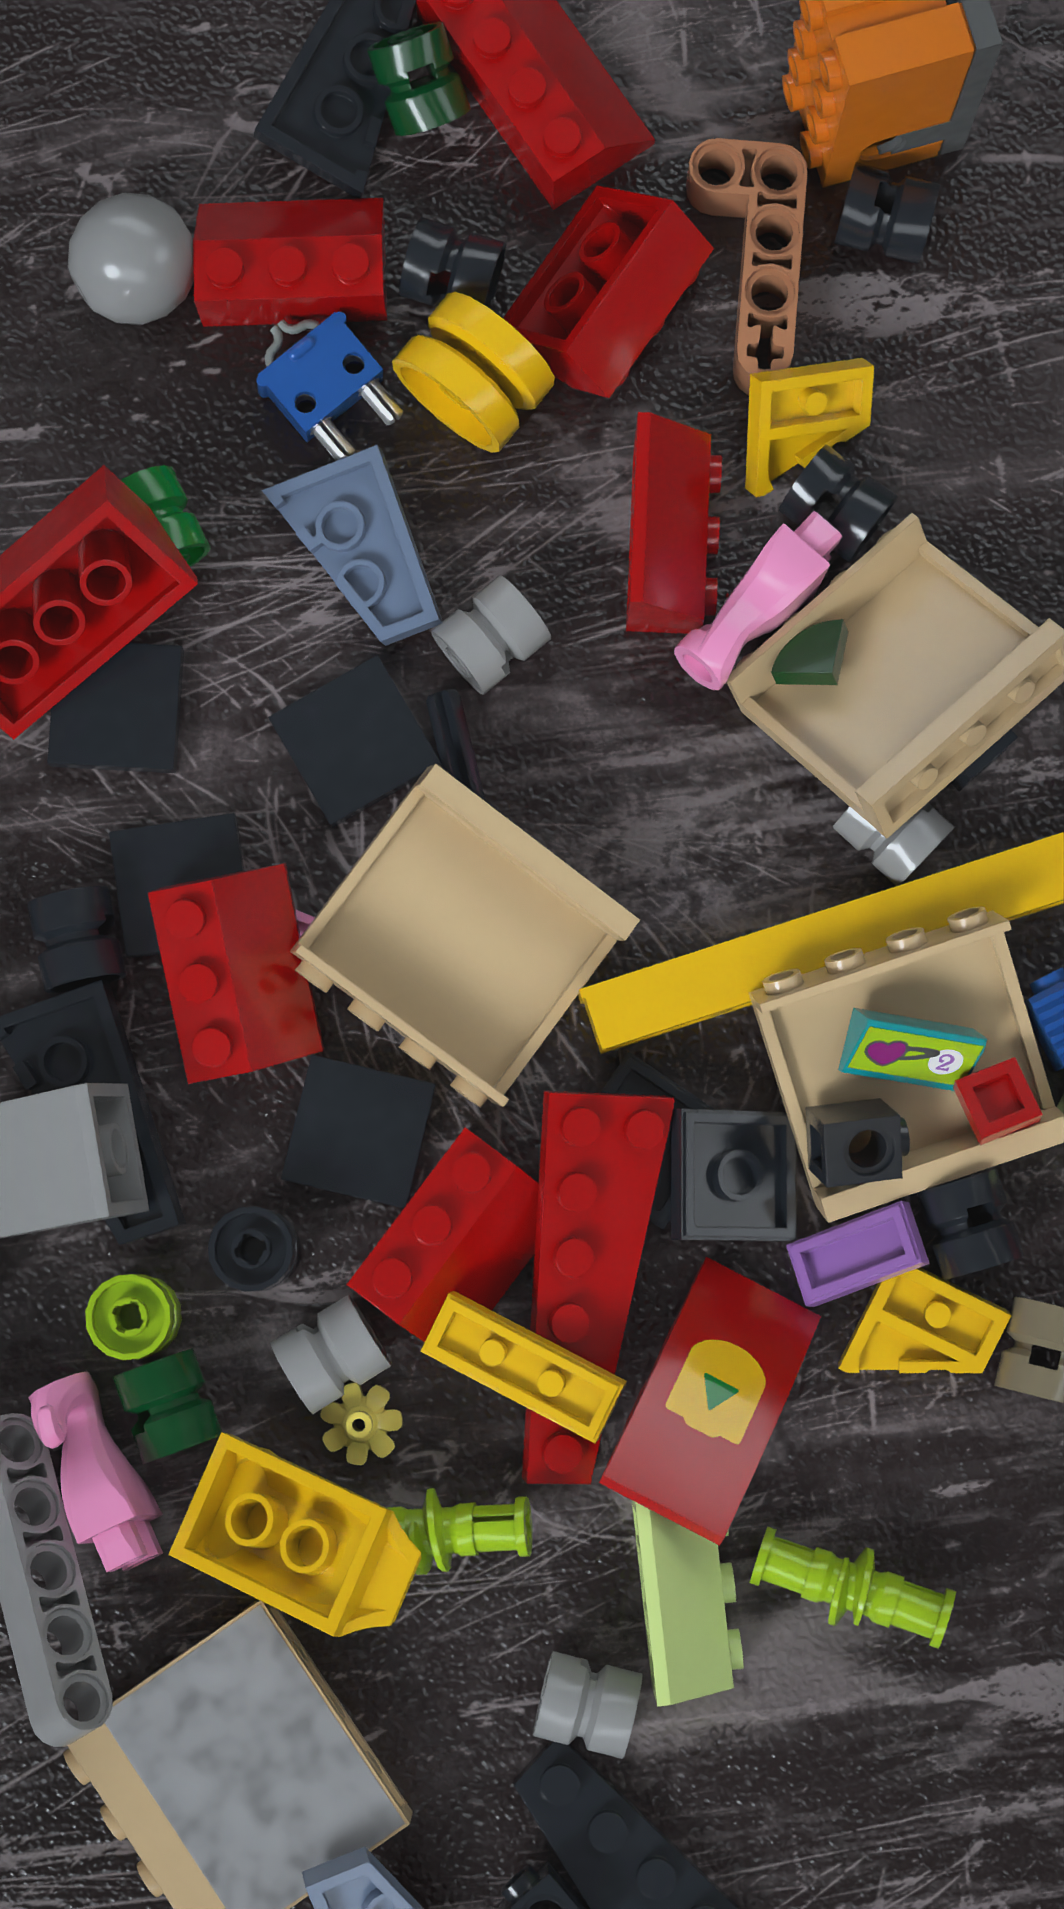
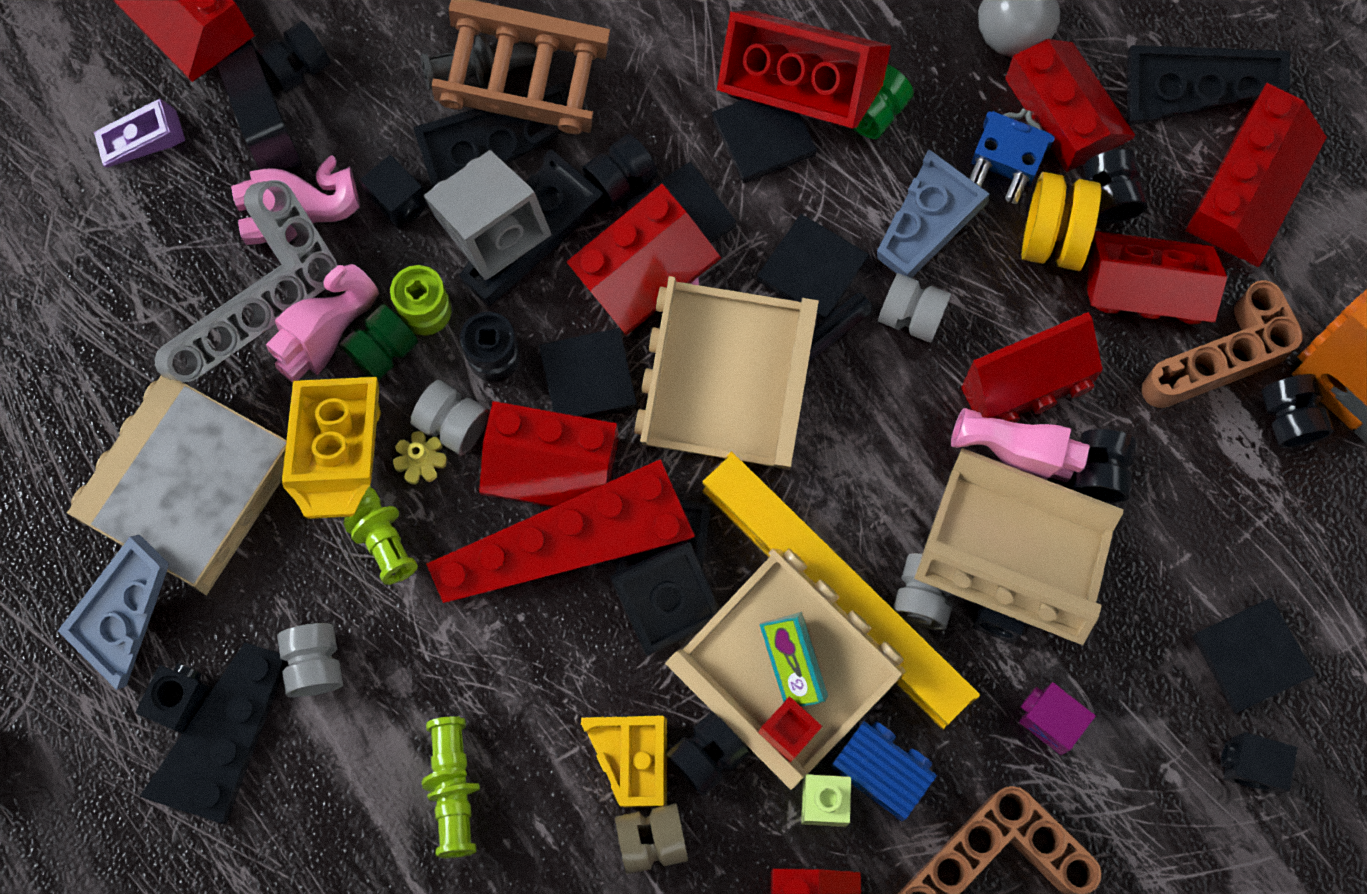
camera: 65 degrees right, 10 degrees down
dark green wheel [367,22,471,136] -> none
yellow tile [420,1291,627,1443] -> none
red slope [599,1257,821,1546] -> none
yellowish green slope [632,1500,744,1707] -> none
yellow wing [745,358,874,497] -> none
dark green tile [771,619,849,685] -> none
medium lavender tile [786,1201,930,1307] -> none
black brick [805,1098,910,1188] -> none

